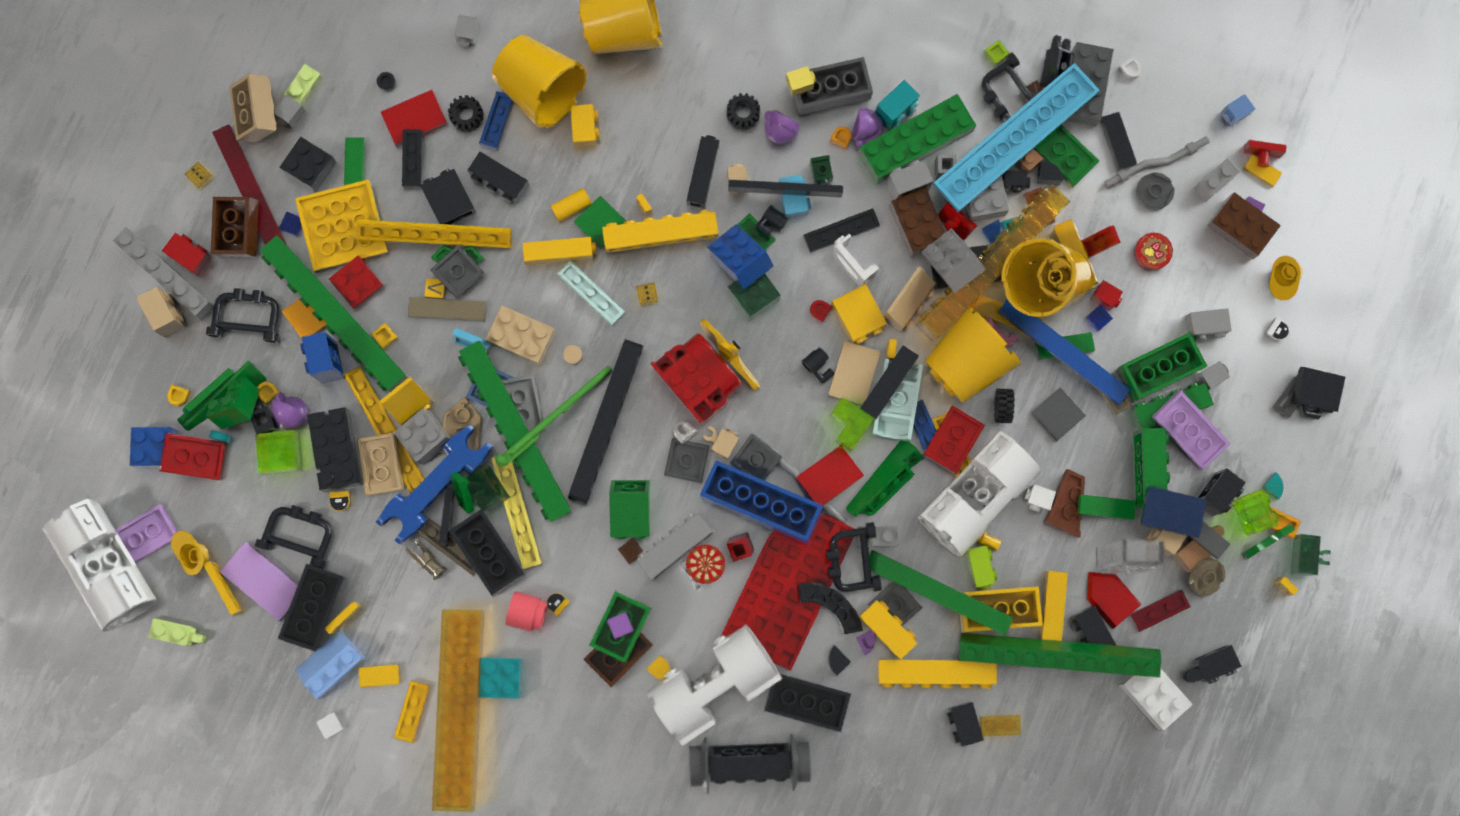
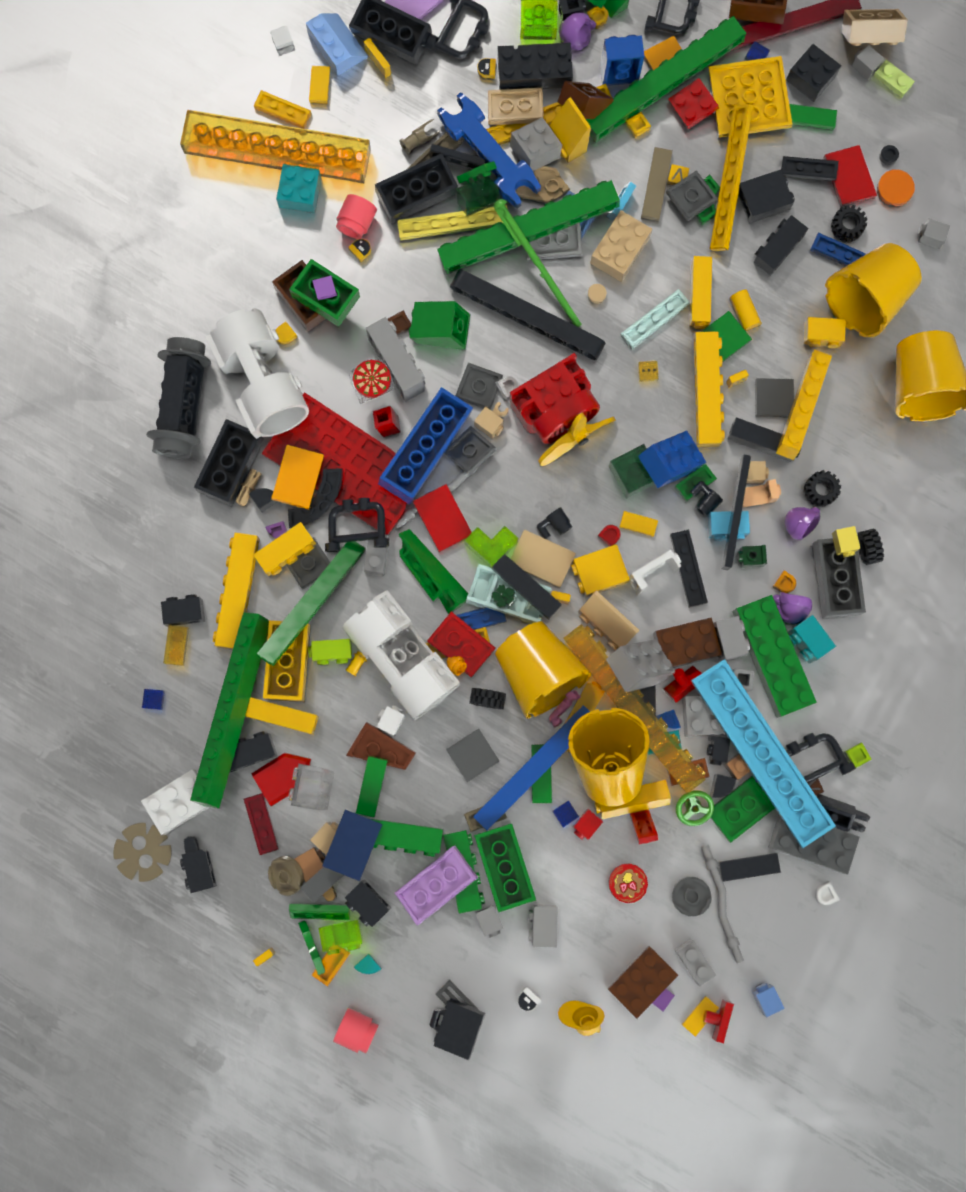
camera: 100 degrees right, 0 degrees up
clear green brick [1291,534,1331,576] -> none
none -> dark tan piece [113,823,171,882]
none -> clear blue tile [142,689,165,710]
none -> tan axle [236,469,262,506]
none -> light orange tile [271,445,324,510]
none -> green tile [289,904,350,920]
none -> coral piece [333,1007,379,1053]
none -> light orange plate [447,656,467,676]
none -> dark green plant [491,585,515,608]
none -> reddish brown slope [557,81,614,119]
none -> yellow piece [619,511,658,537]
none -> bright green piece [676,790,714,826]
none -> light nougat bracket [742,479,781,508]
none -> dark grey tile [755,378,794,417]
none -> yellow brick [776,349,832,460]
none -> black tyre [857,528,884,565]
none -> orange tile [877,169,915,206]

